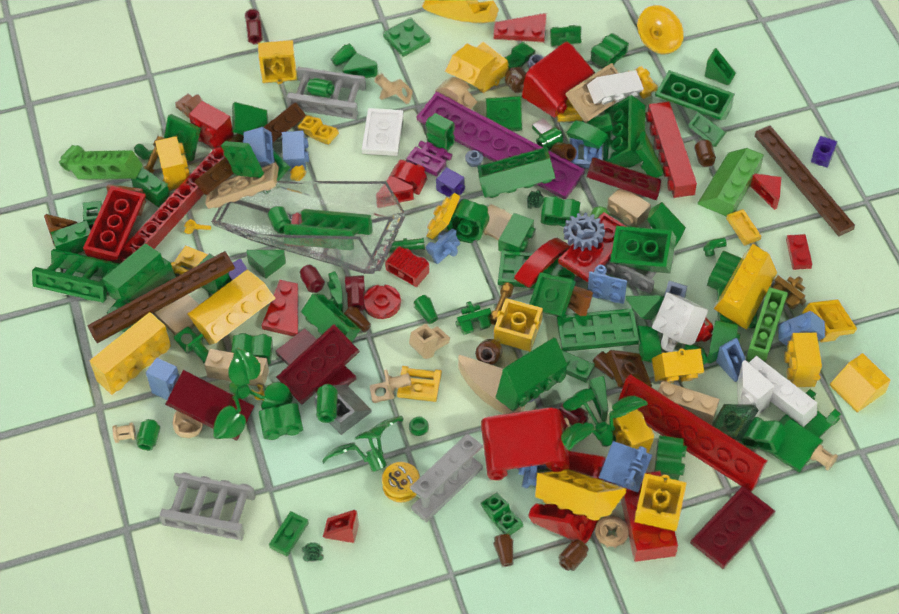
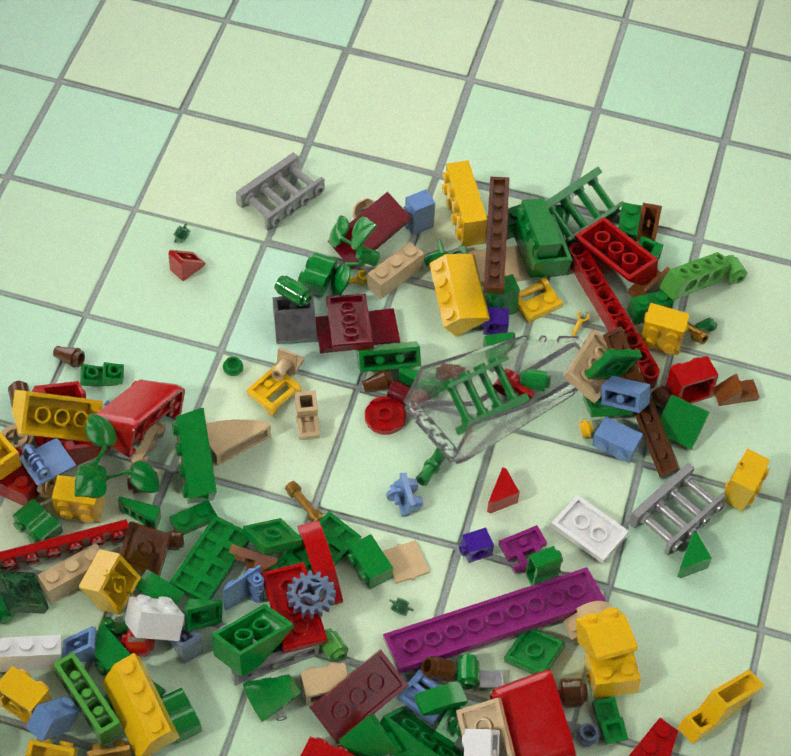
camera: 120 degrees right, 0 degrees up
tan bush [112,422,136,443] -> none
green brick [136,419,161,451] -> none
green plate [164,114,201,161] -> none
green brick [231,333,273,365] -> none
wing [261,280,299,337] -> none
green plate [269,511,309,557] -> none
yellow slope [297,115,339,145] -> none
green brick [307,78,335,98] -> none
green plant [322,416,404,472] -> none
green cone [331,43,357,67] -> none
tan bracket [374,73,413,104] -> none
yellow head [382,462,420,502] -> none
green plate [383,17,431,57] -> none
red brick [385,246,429,288] -> none
red cylinder [389,159,427,195] -> none
light grey fence [410,433,483,523] -> none
green cone [413,295,438,324] -> none
yellow plate [426,193,460,240] -> none
green brick [447,199,490,243] -> none
green hips [455,301,491,335] -> none
sand blue plate [465,150,483,167] -> none
reddish brown head [475,339,503,365] -> none
green slope [477,147,555,198] -> none
yellow brick [494,298,543,352] -> none
green brick [540,196,581,227] -> none
green arm [703,238,727,257] -> none
white slope [737,360,775,417] -> none

